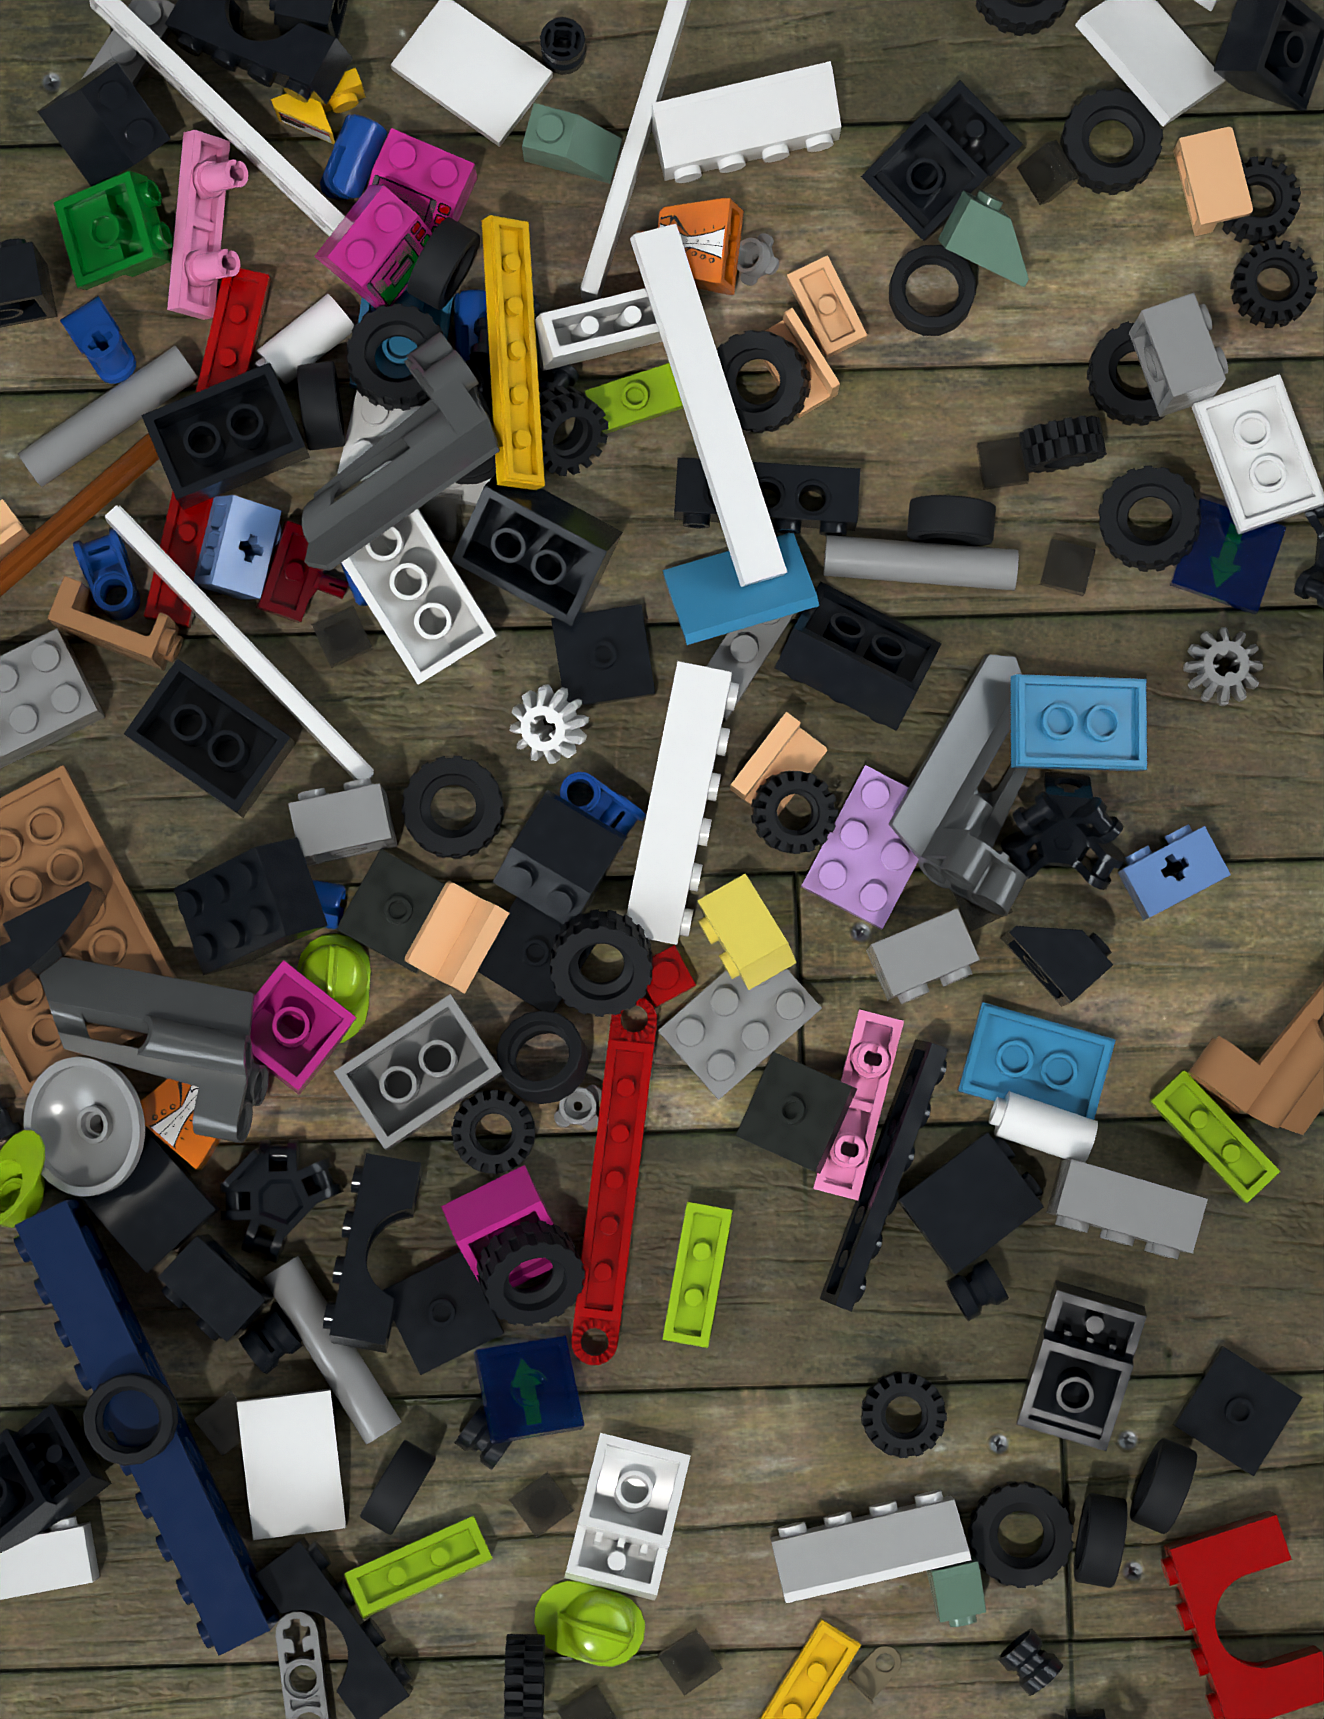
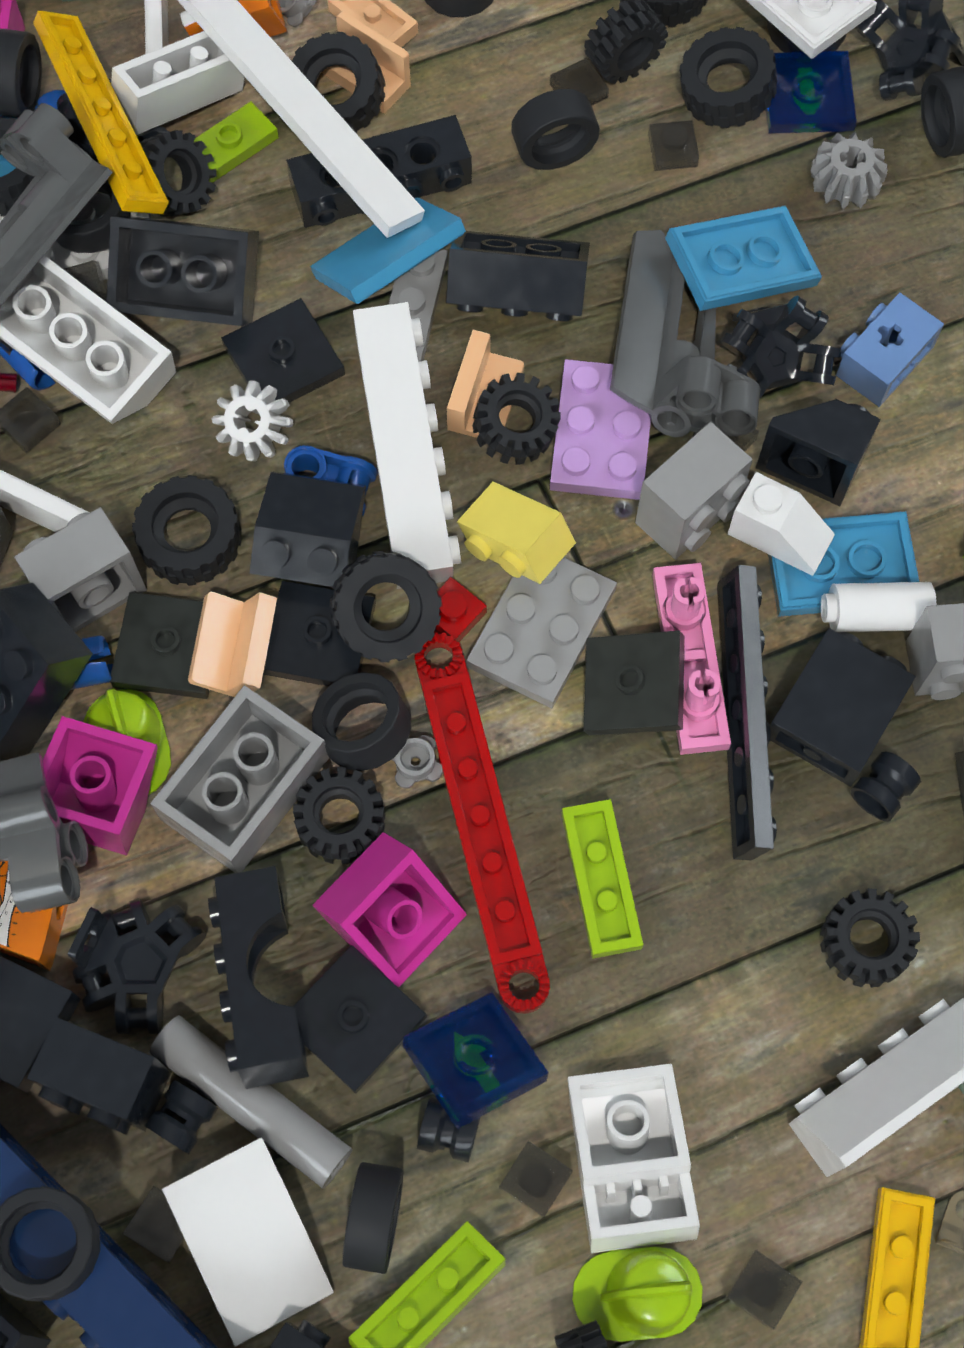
camera: 20 degrees left, 15 degrees down
black tyre [476,1220,585,1326] -> none
light grey piece [823,535,1019,591] -> none
none -> white slope [728,472,835,576]

